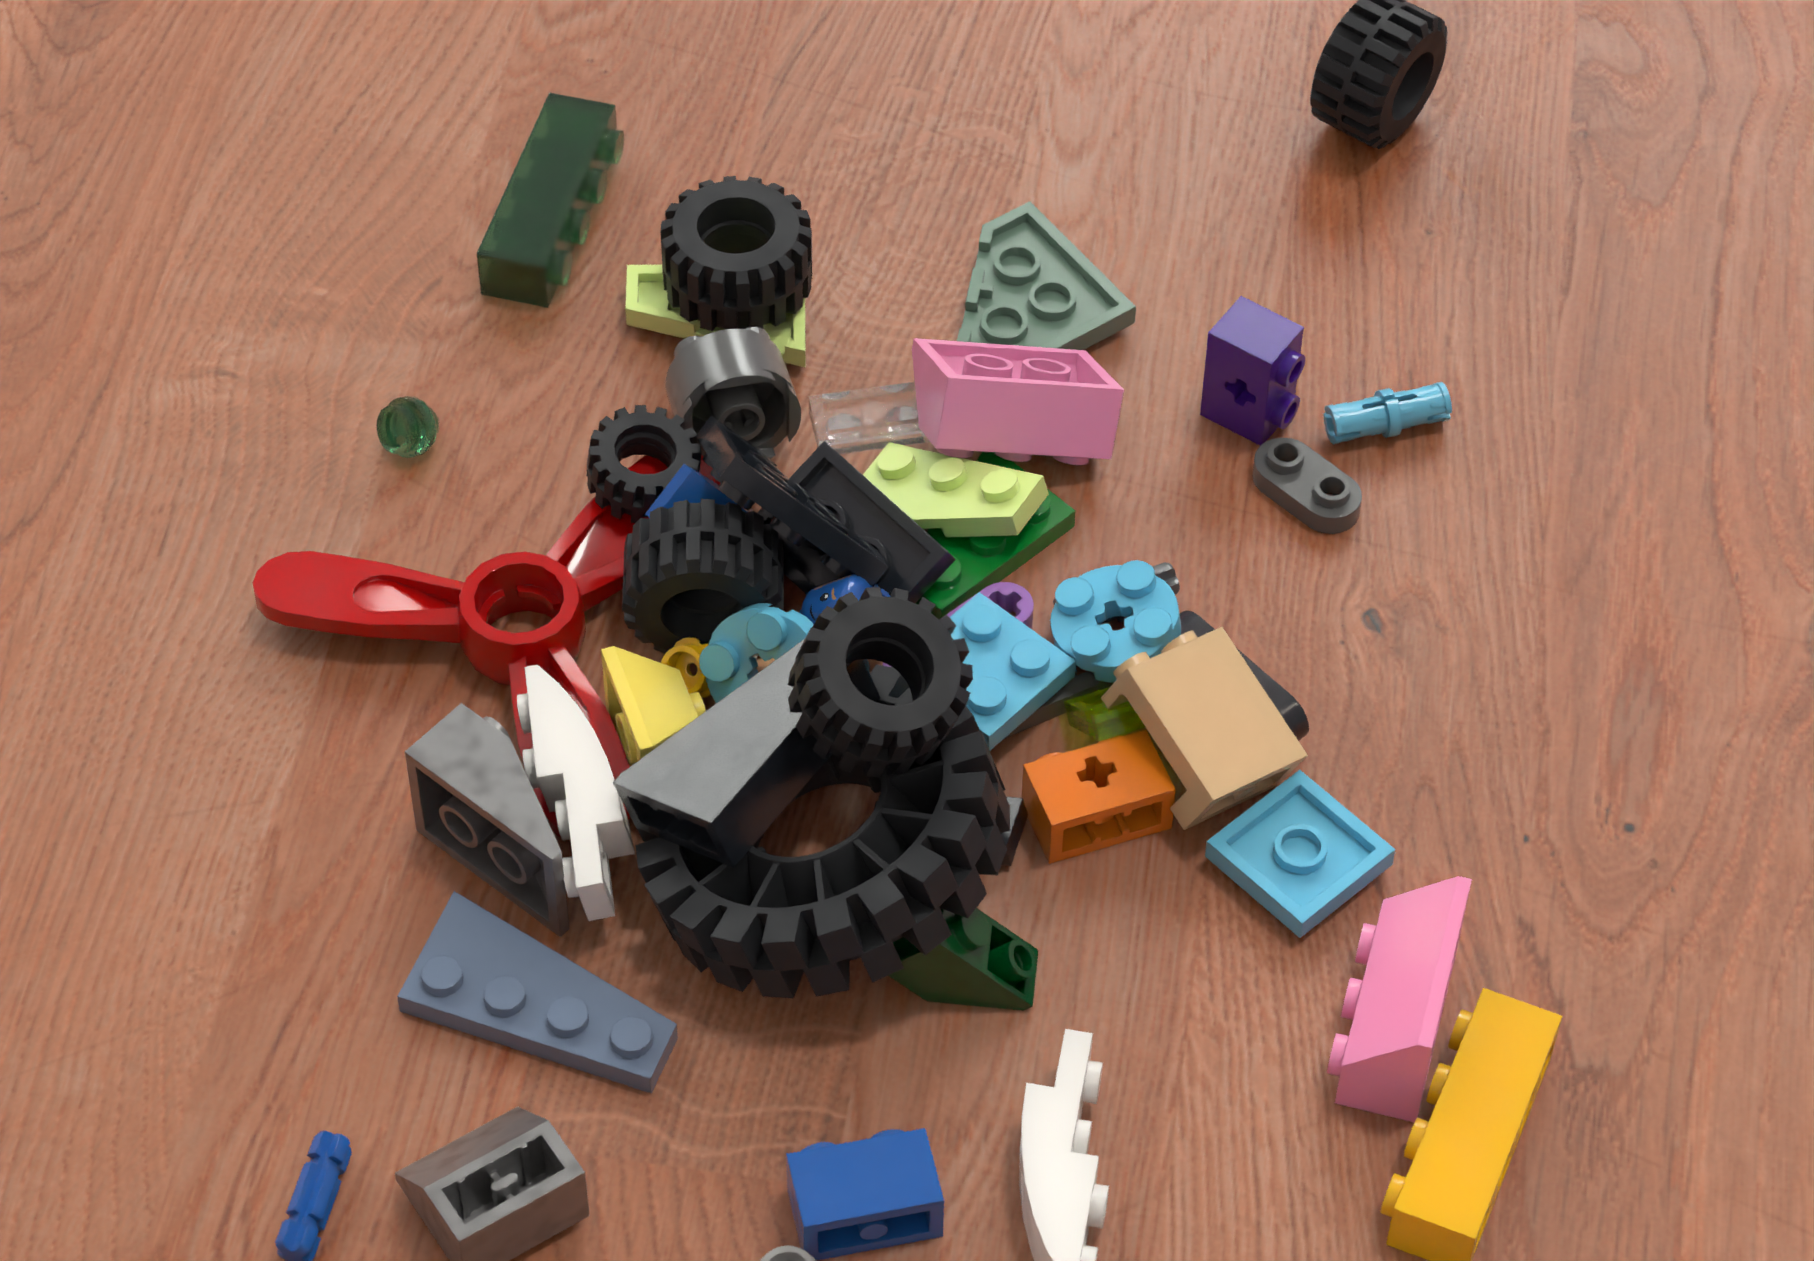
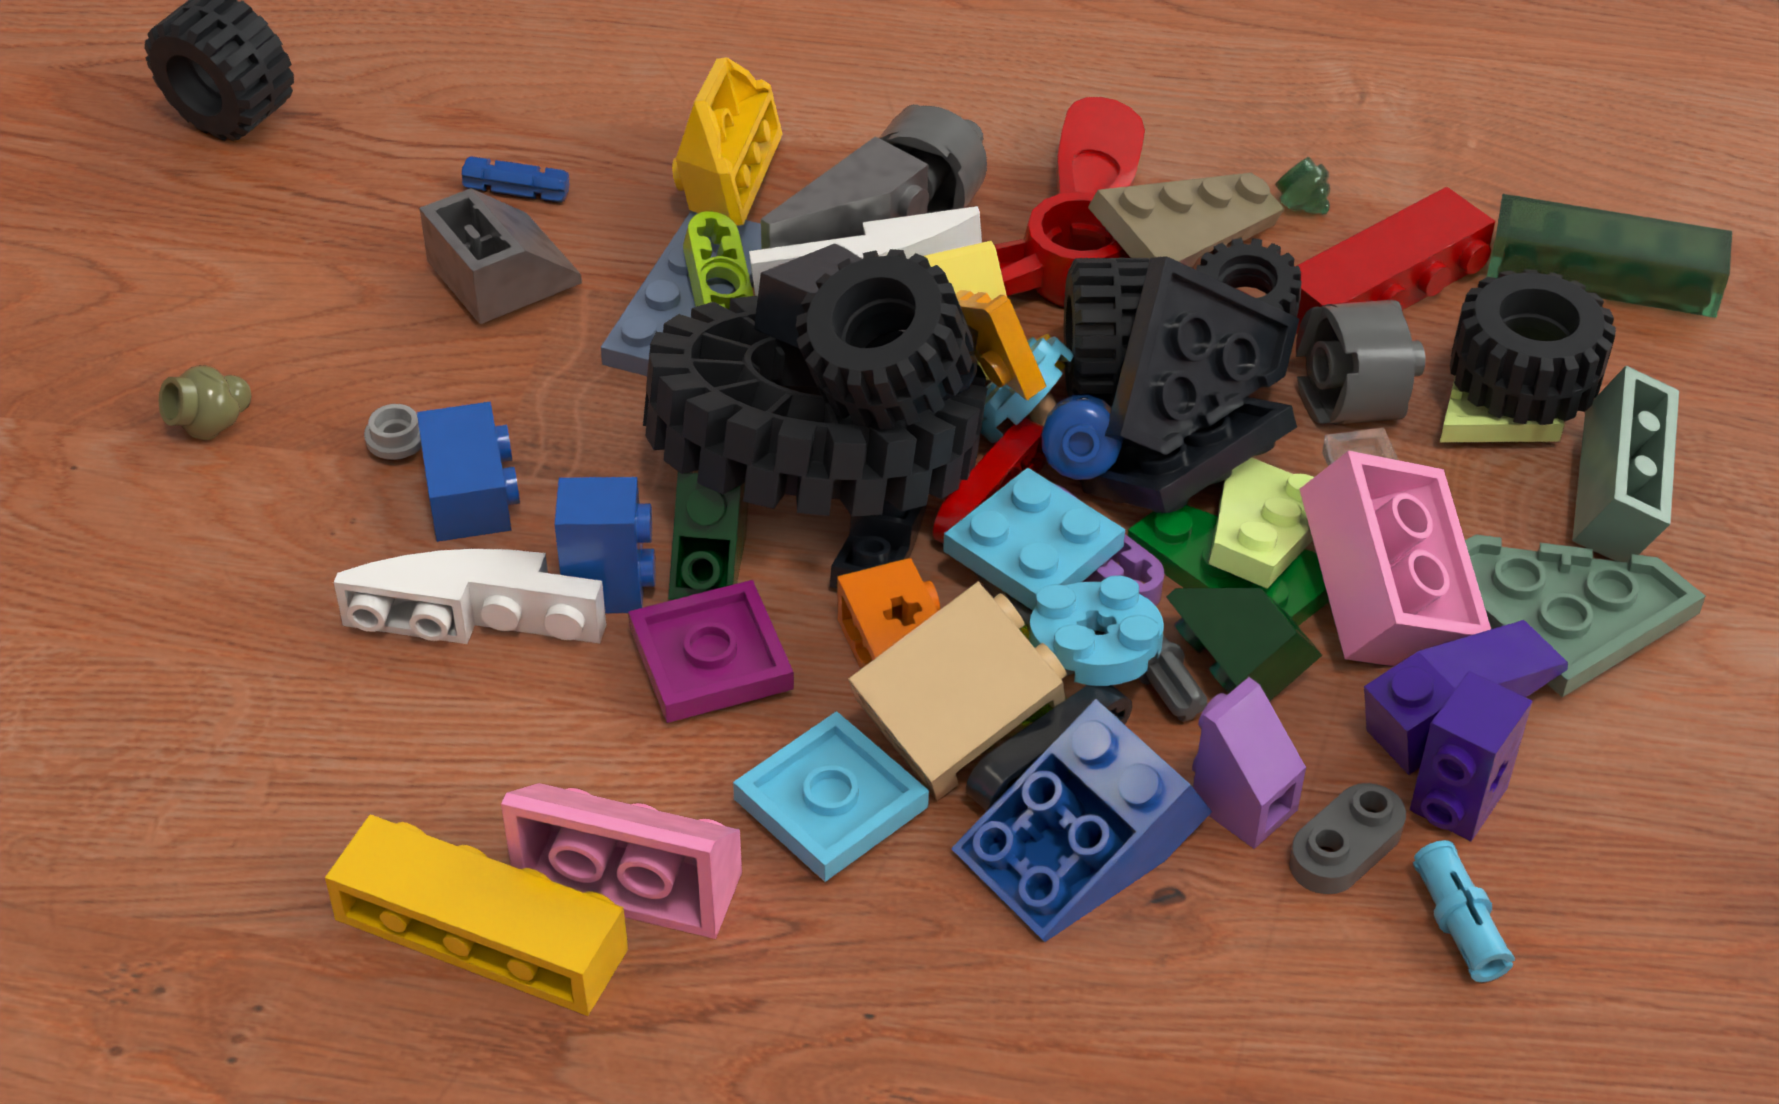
camera: 90 degrees right, 5 degrees down
none -> blue brick [554,477,656,613]
none -> magenta plate [628,580,794,723]
none -> yellow wedge [672,57,783,226]
none -> lime beam [683,211,754,309]
none -> dark grey brick [879,104,987,213]
none -> blue slope [951,699,1212,942]
none -> light orange wing [956,290,1047,400]
none -> dark tan wing [1088,172,1285,267]
none -> dark green slope [1166,588,1323,702]
none -> medium lavender slope [1192,677,1306,849]
none -> red brick [1296,186,1496,334]
none -> dark purple slope [1364,620,1568,775]
none -> sand green brick [1572,366,1679,563]

